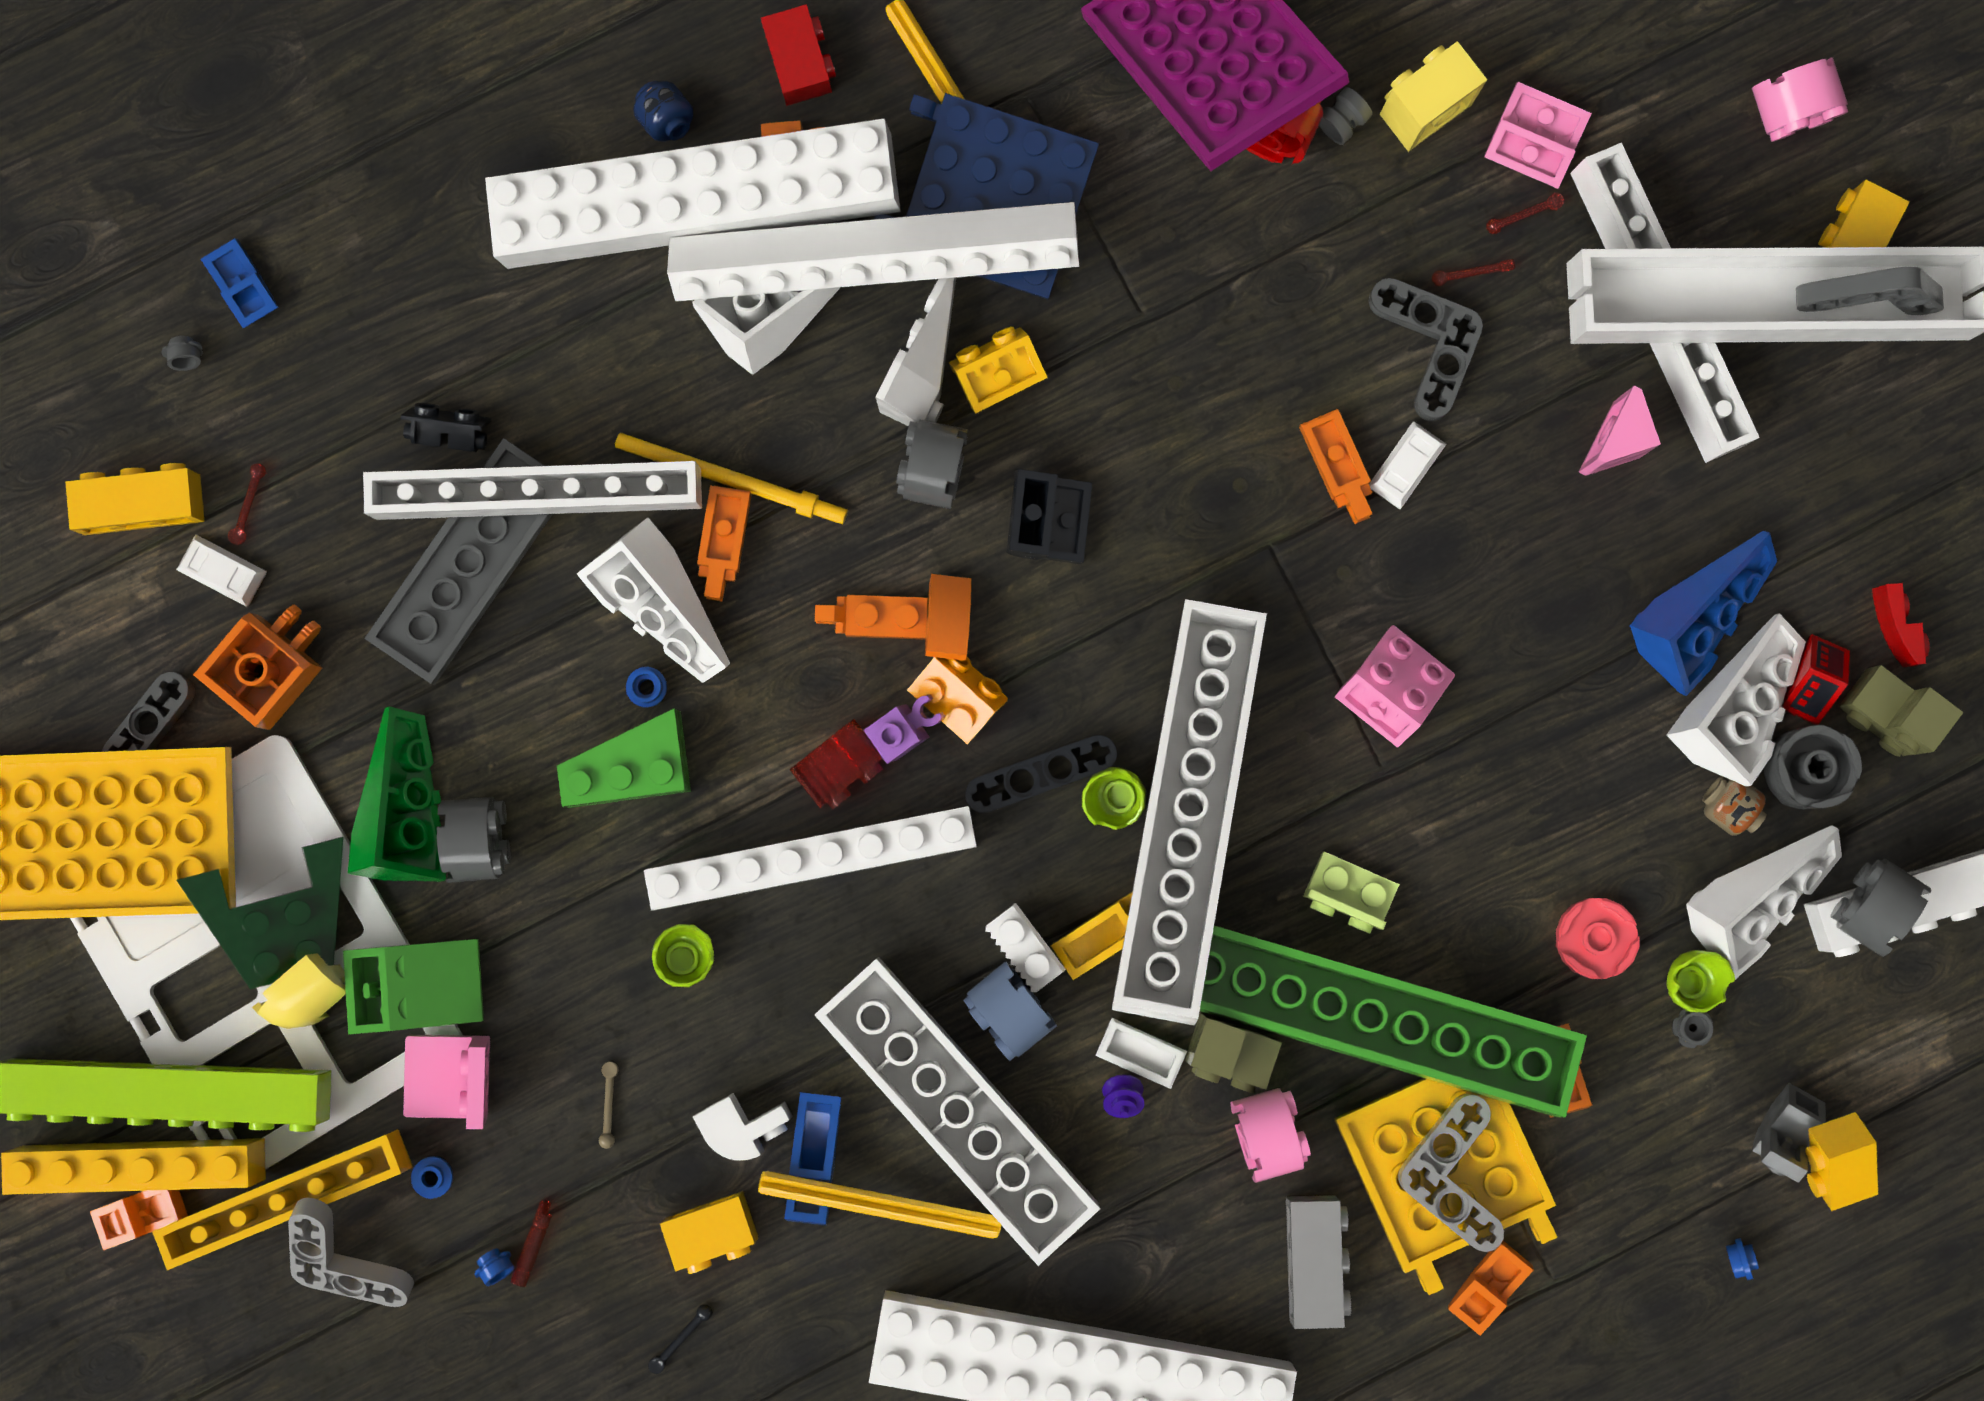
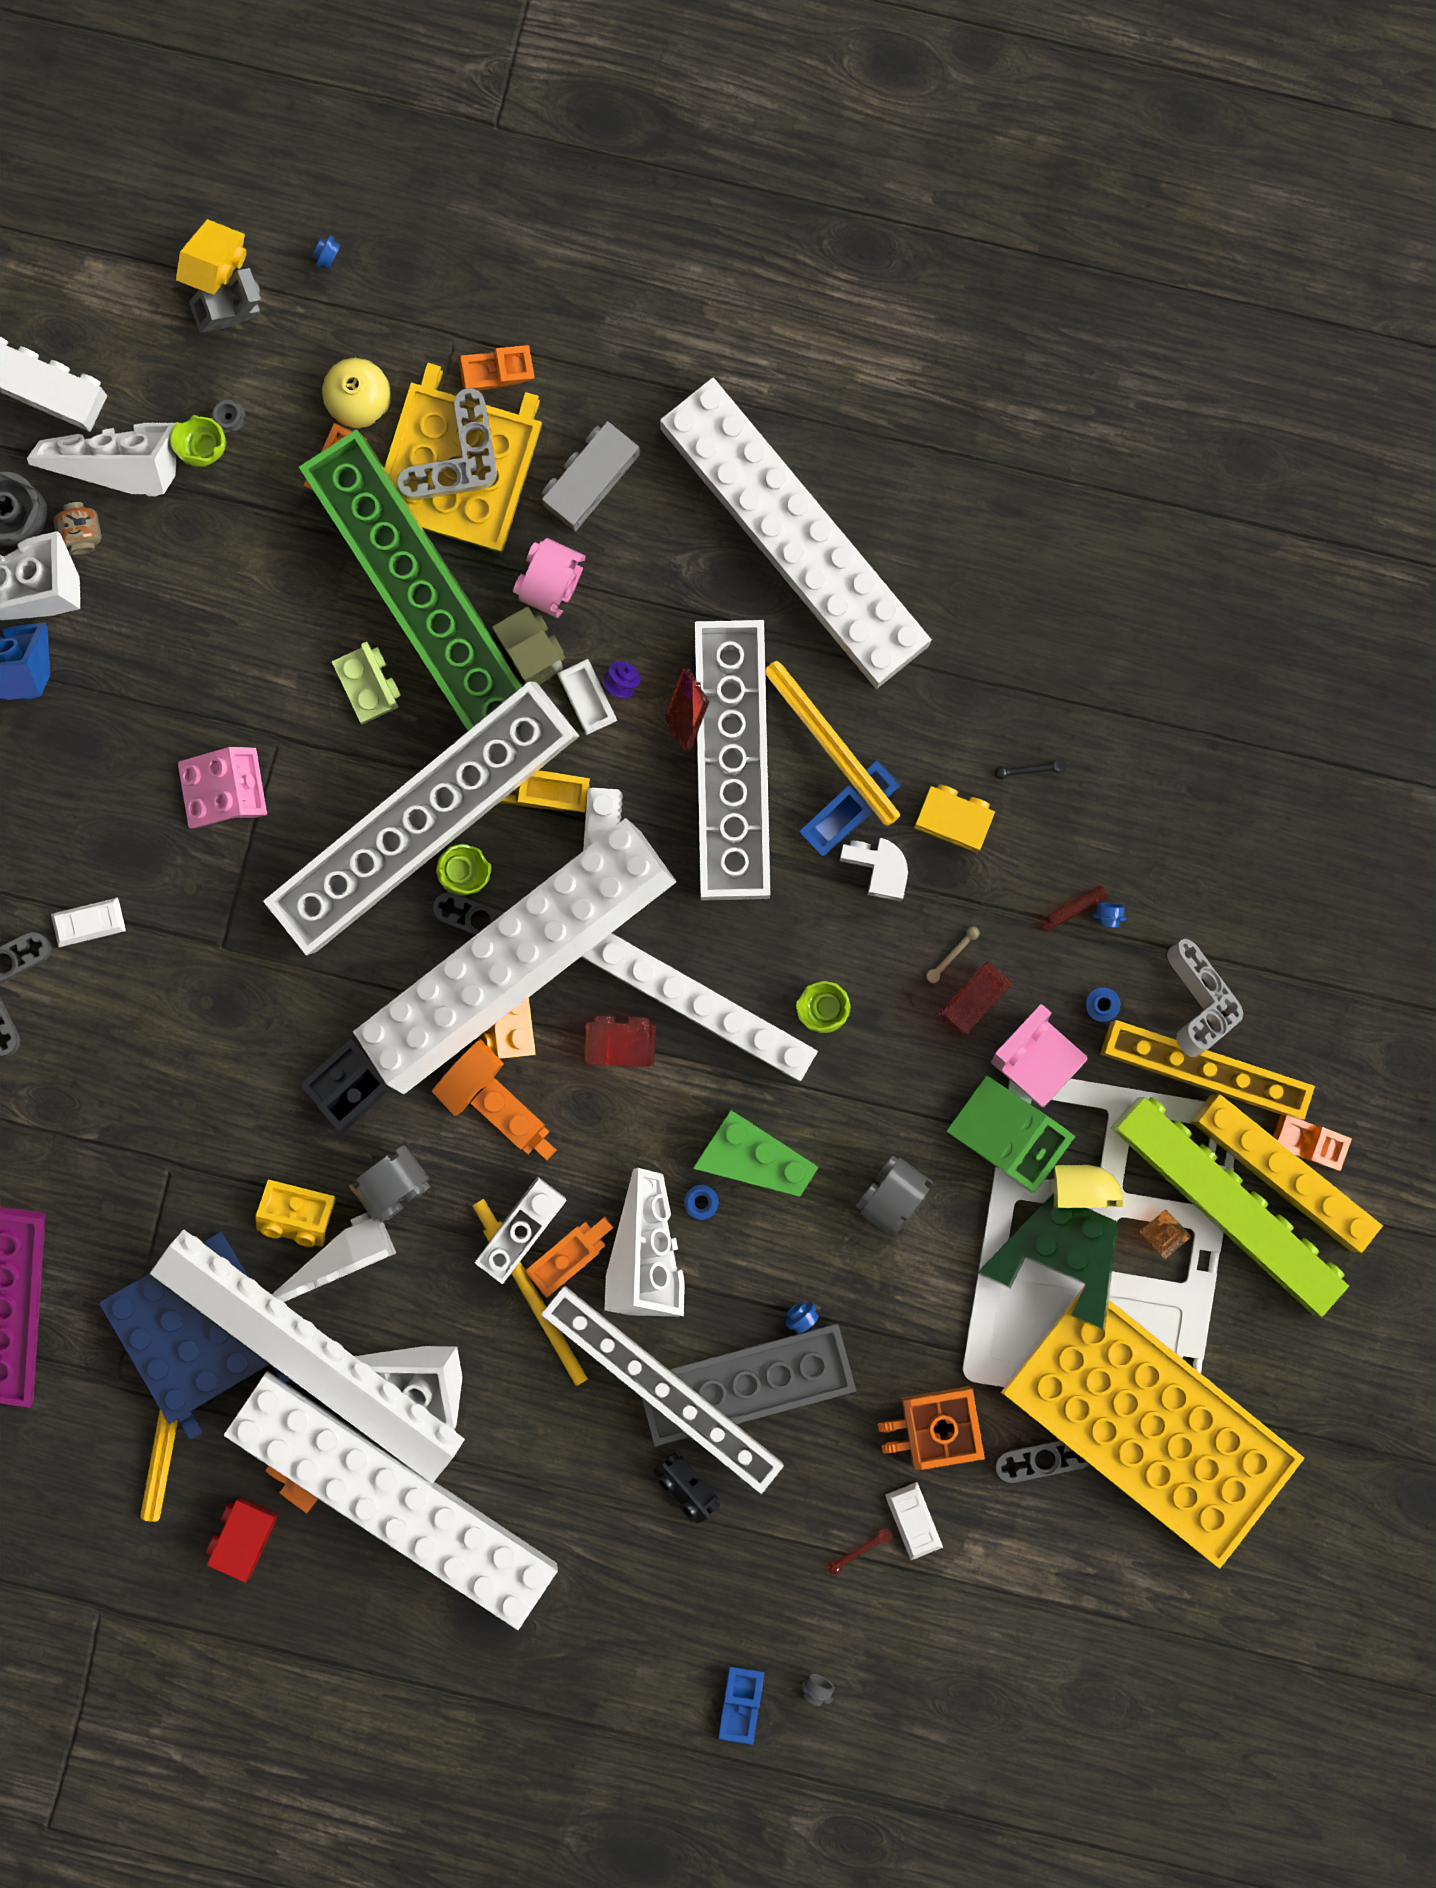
camera: 145 degrees left, 0 degrees up
yellow brick [65,463,205,535] -> none
green wedge [348,706,446,882] -> none
dark blue head [633,81,693,142] -> none
medium lavender brick [864,695,945,764] -> none
sand blue brick [963,961,1057,1061] -> none
orange hinge [1299,409,1372,524] -> none
coral tile [1556,898,1640,979] -> none
dark grey brick [1830,859,1931,957] -> none
none -> light yellow cylinder [322,357,391,429]
none -> white brick [353,818,676,1094]
none -> white slope [475,1177,566,1284]
none -> clear red piece [665,668,710,751]
none -> blue plate [785,1302,819,1334]
none -> clear red brick [939,961,1012,1035]
none -> clear orange tile [1140,1210,1191,1260]

